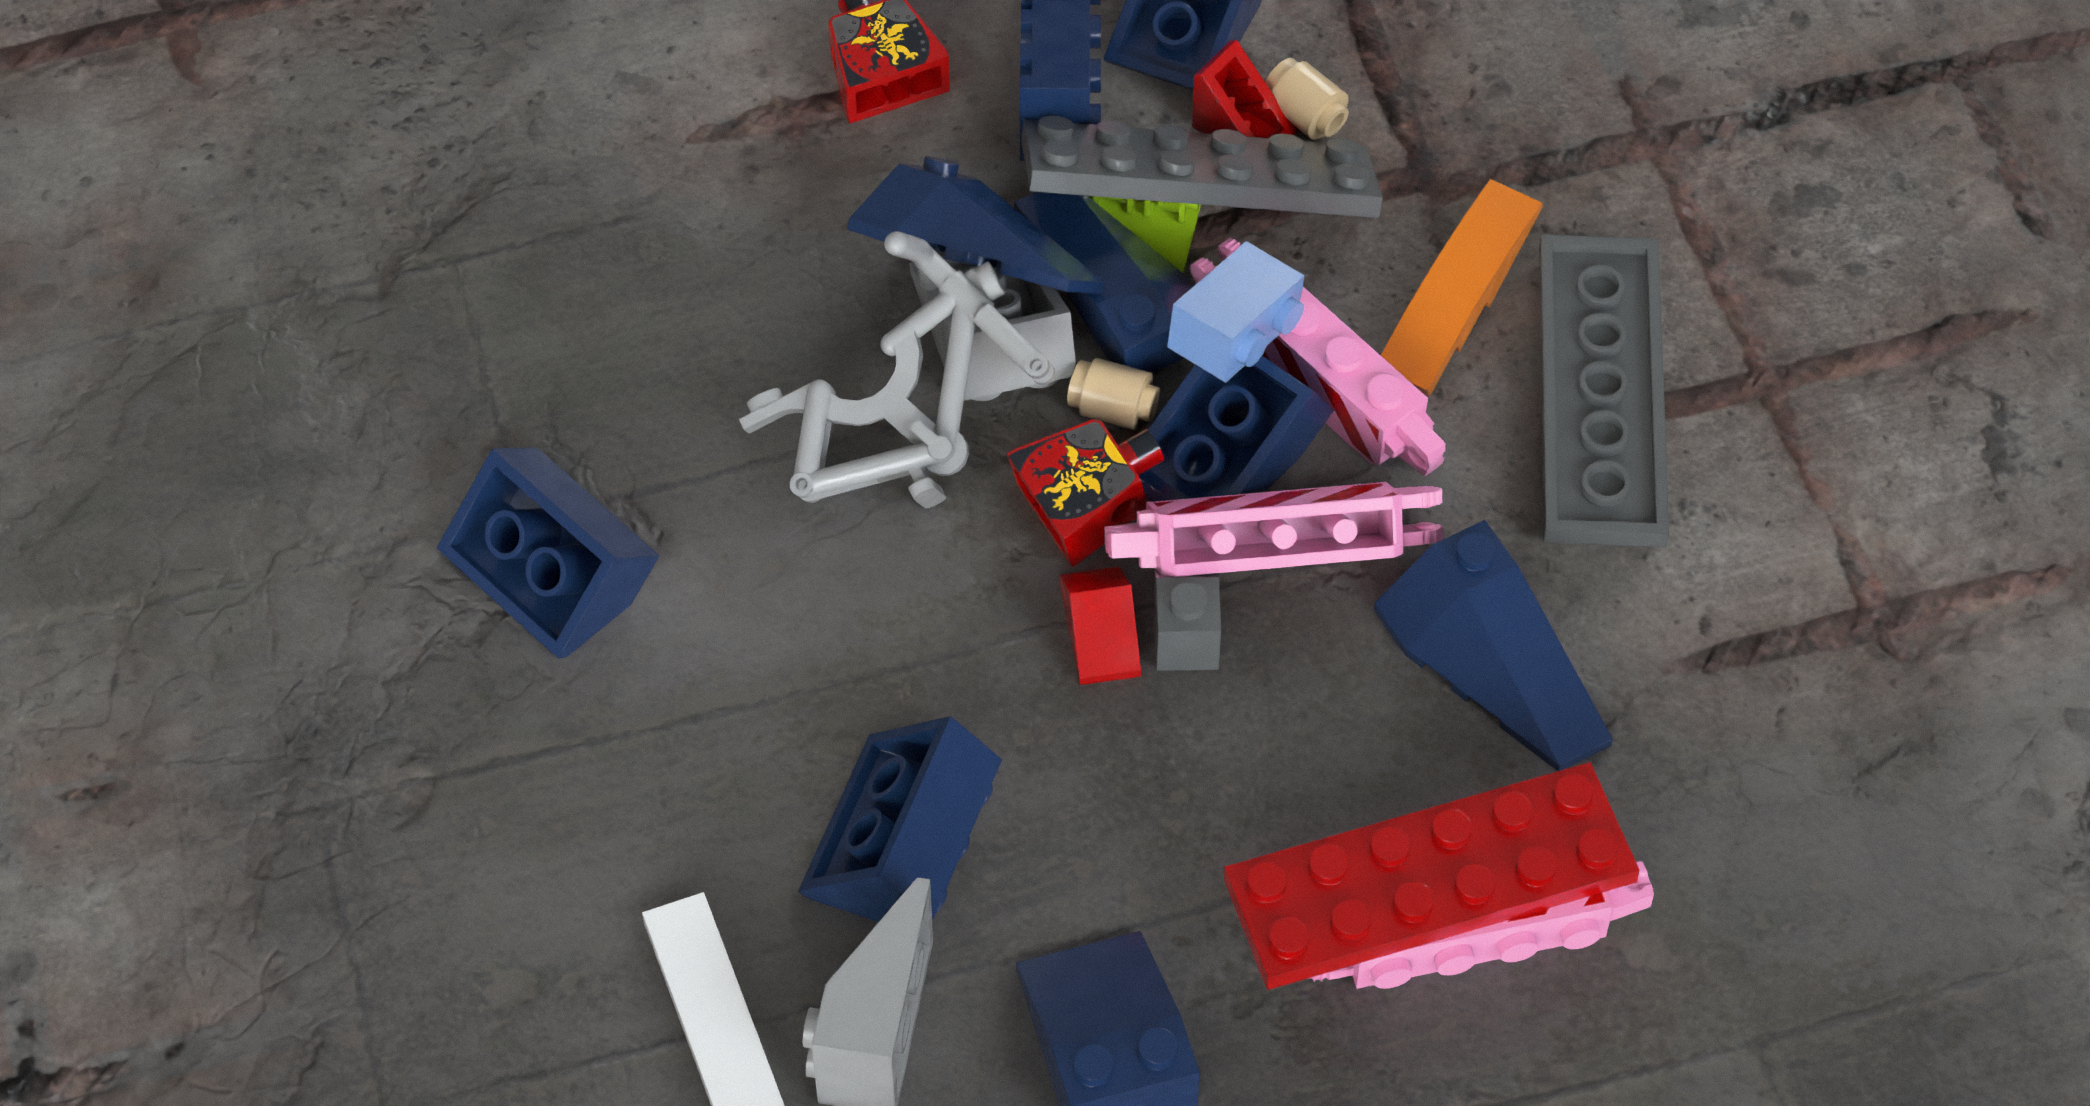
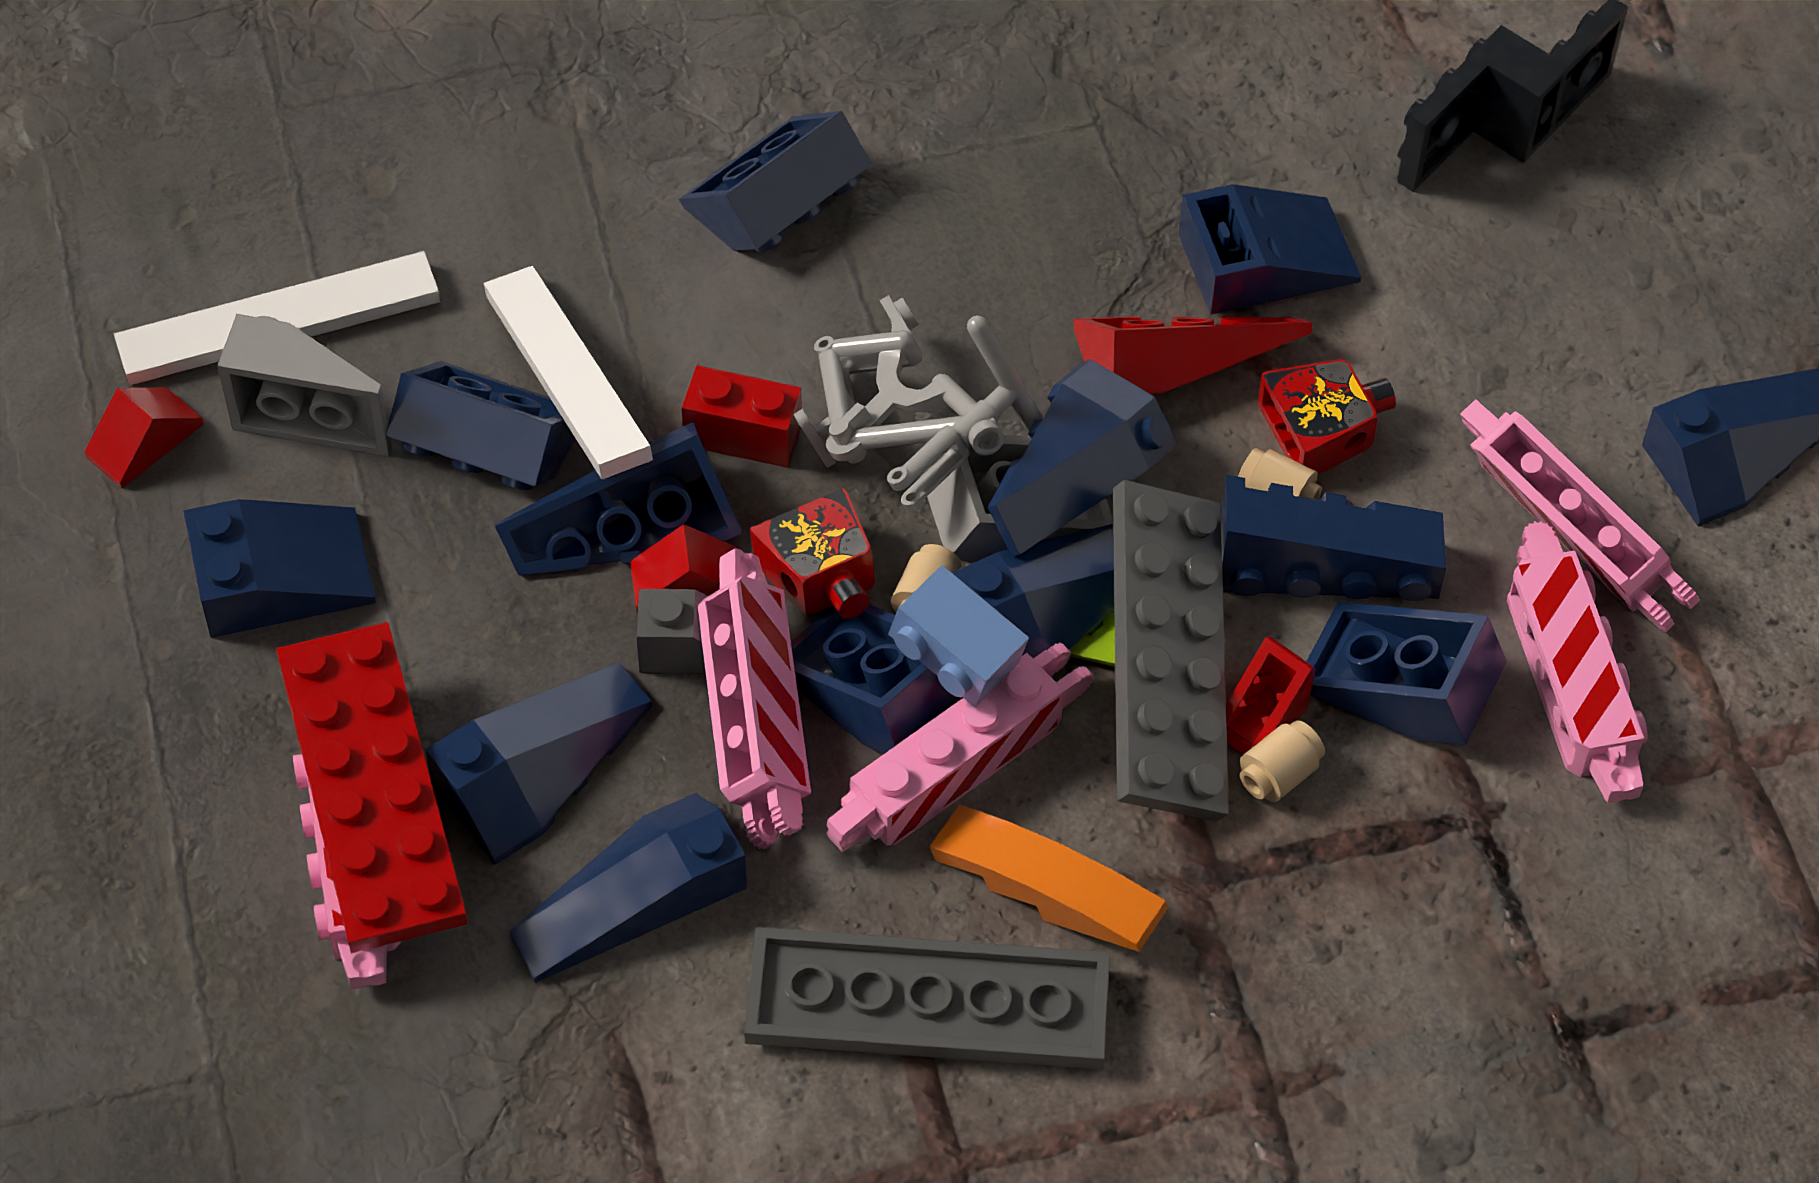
camera: 90 degrees right, 0 degrees up
none -> dark blue wedge [425,662,652,865]
none -> white tile [484,266,653,479]
none -> dark blue wedge [495,422,743,575]
none -> red brick [681,365,802,468]
none -> red wedge [1074,316,1312,394]
none -> dark blue slope [1178,184,1361,315]
none -> tan brick [1238,448,1322,500]

